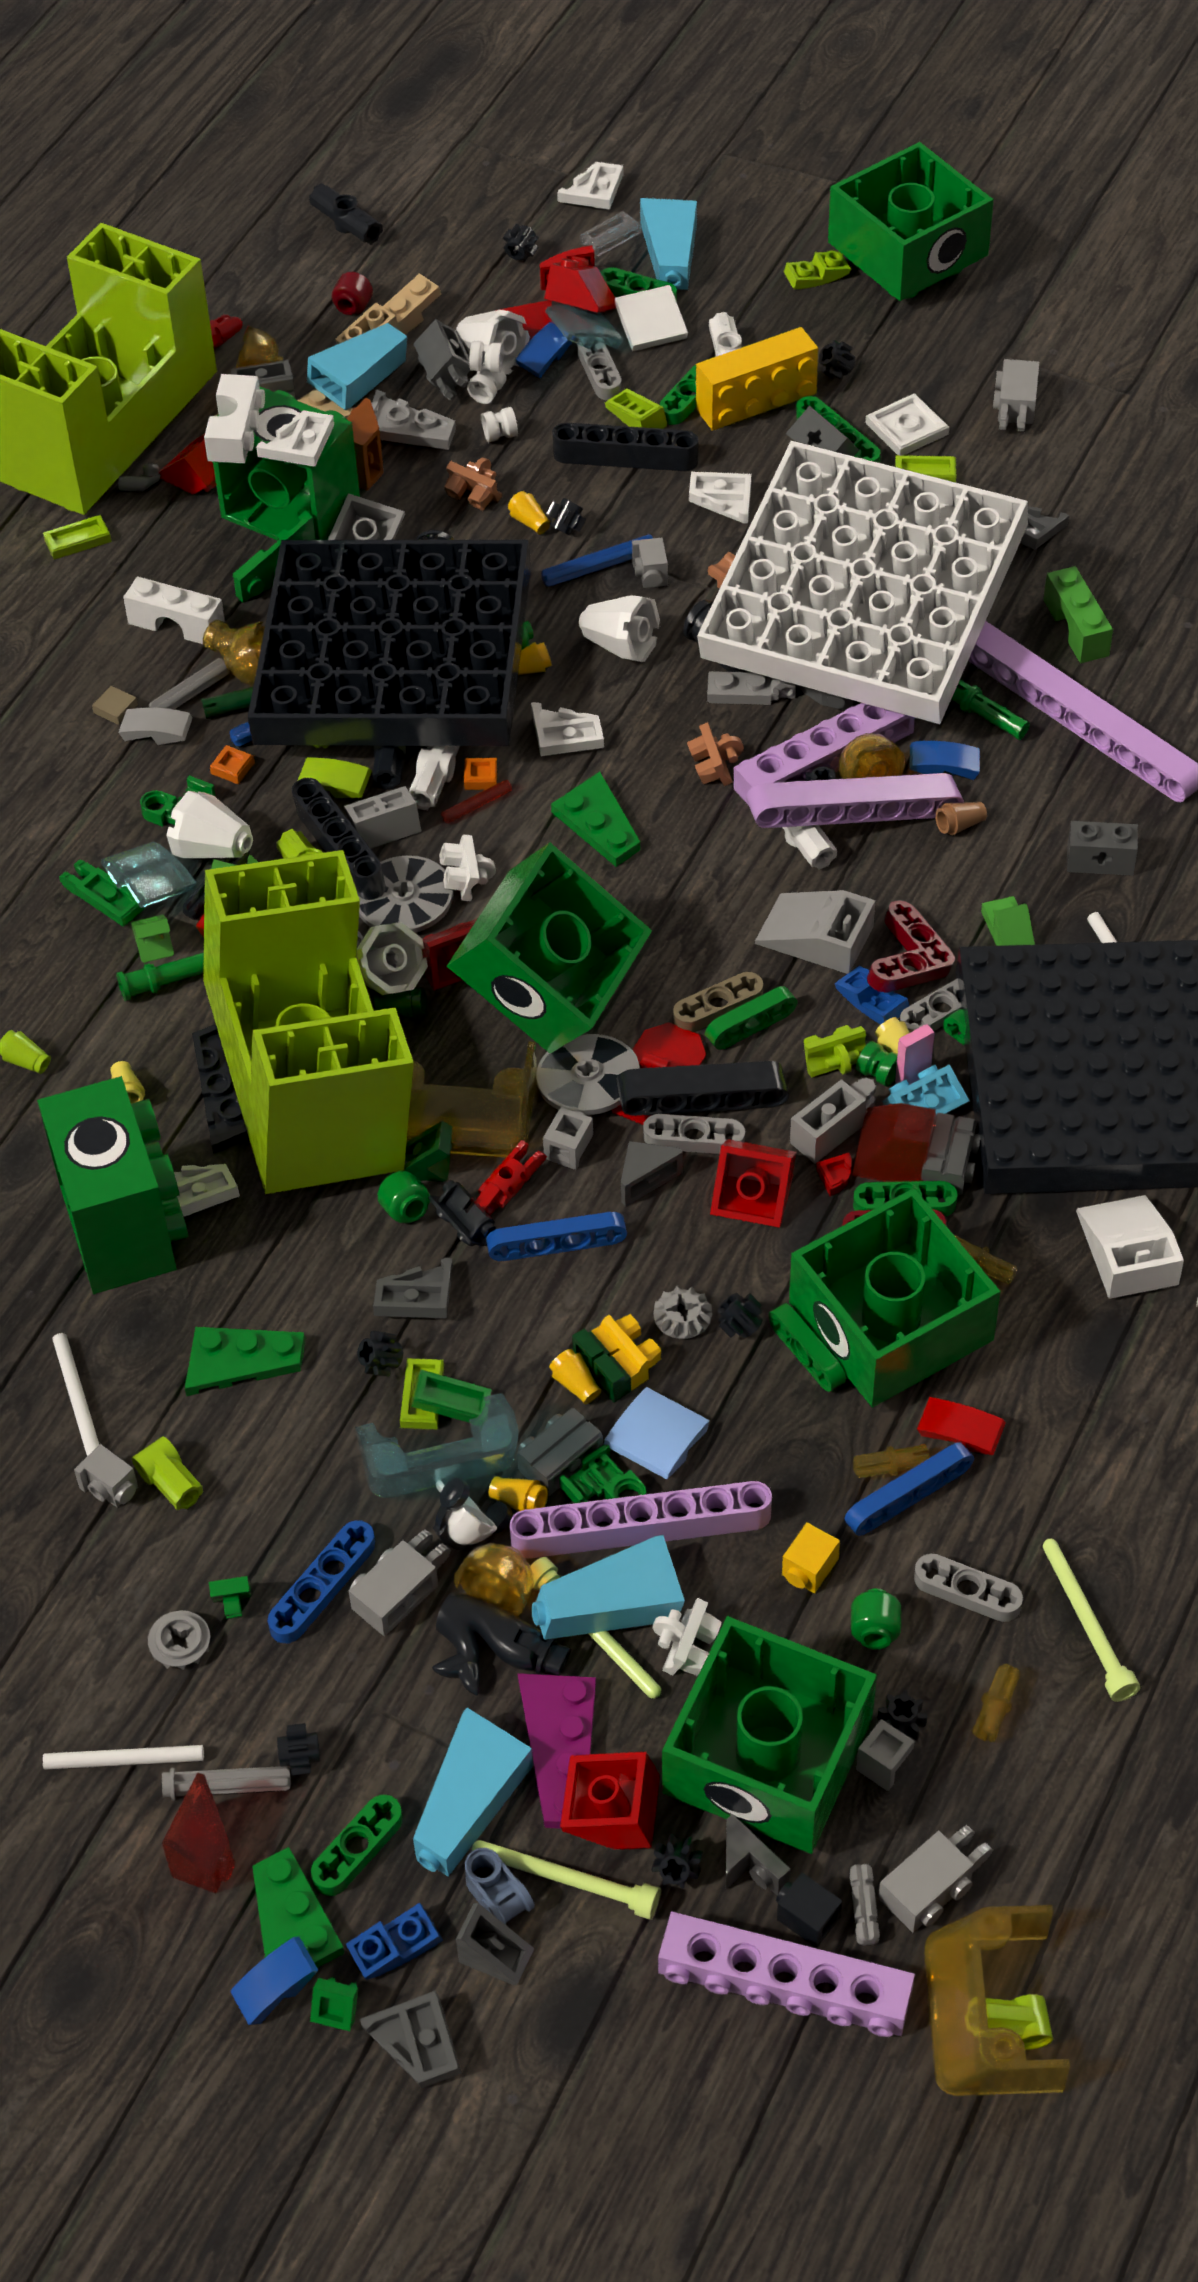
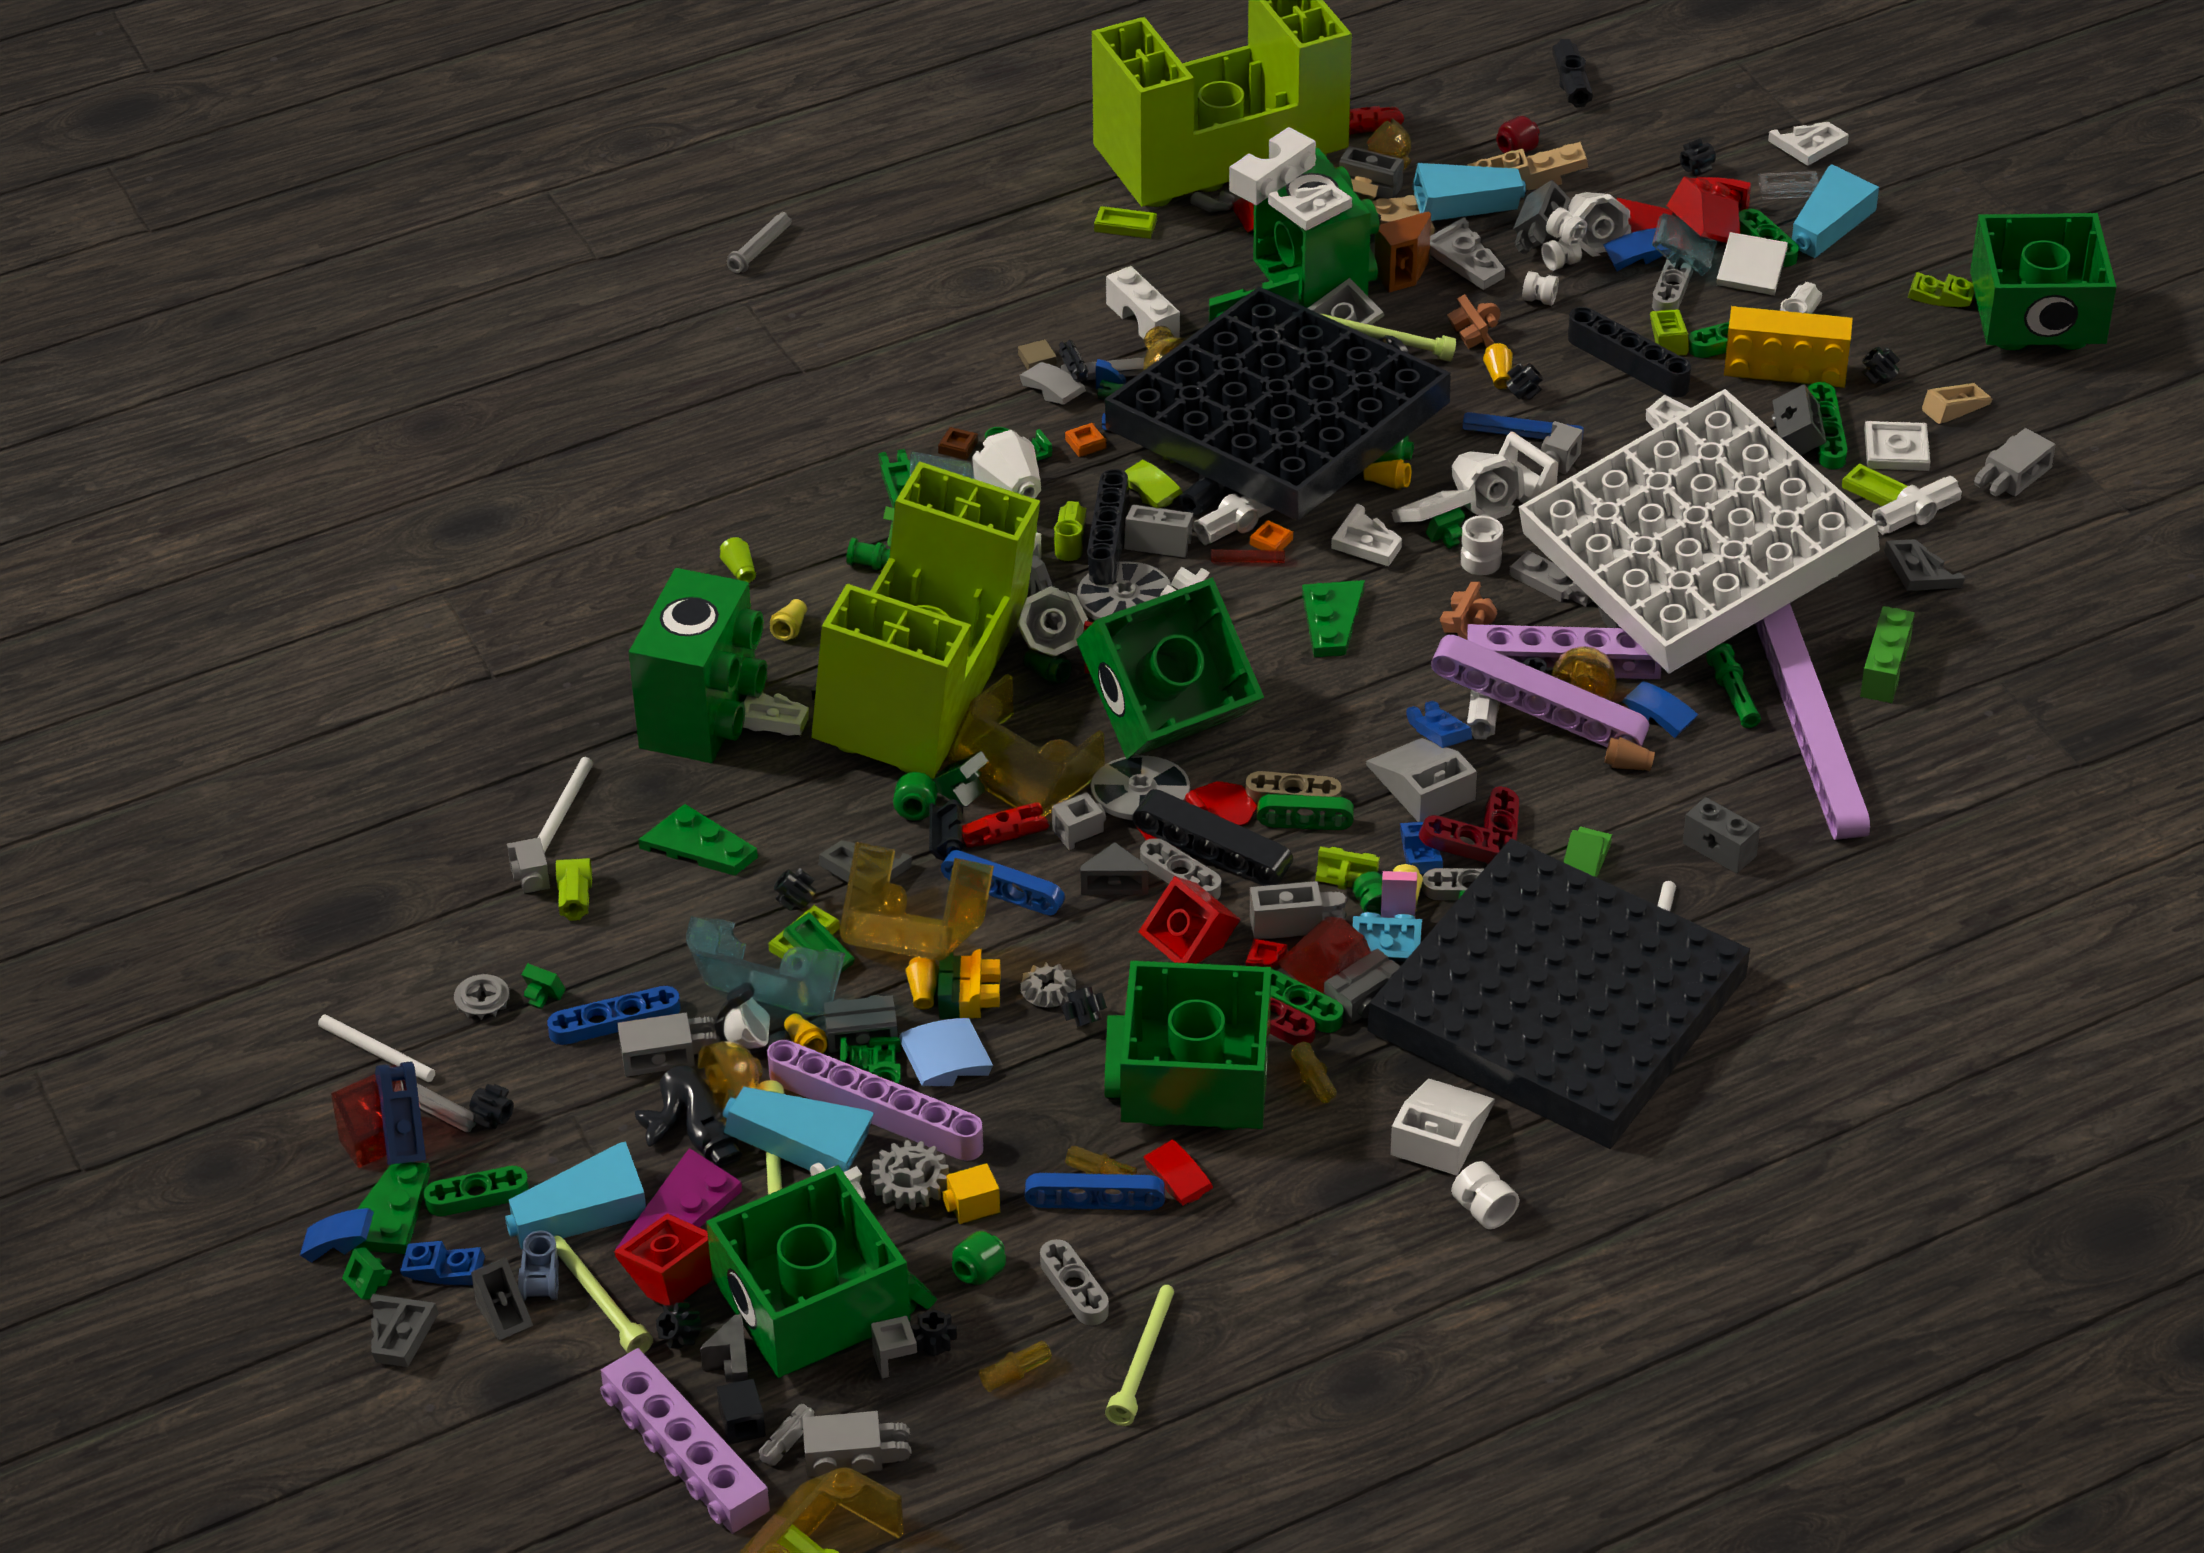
camera: 35 degrees right, 10 degrees down
none -> dark blue plate [375,1061,426,1165]
none -> clear yellow windscreen [840,842,994,961]
none -> light grey gear [871,1140,949,1210]
none -> reddish brown tile [938,427,978,460]
none -> black axle [1059,340,1089,382]
none -> blue tile [1095,359,1127,389]
none -> yellowish green piece [1322,314,1456,362]
none -> white tile [1391,490,1475,522]
none -> blue hinge [1406,701,1472,748]
none -> green tile [1426,507,1465,549]
none -> white wheel [1461,515,1503,575]
none -> white tile [1499,432,1558,504]
none -> white piece [1872,475,1962,535]
none -> tan slope [1922,383,1992,424]

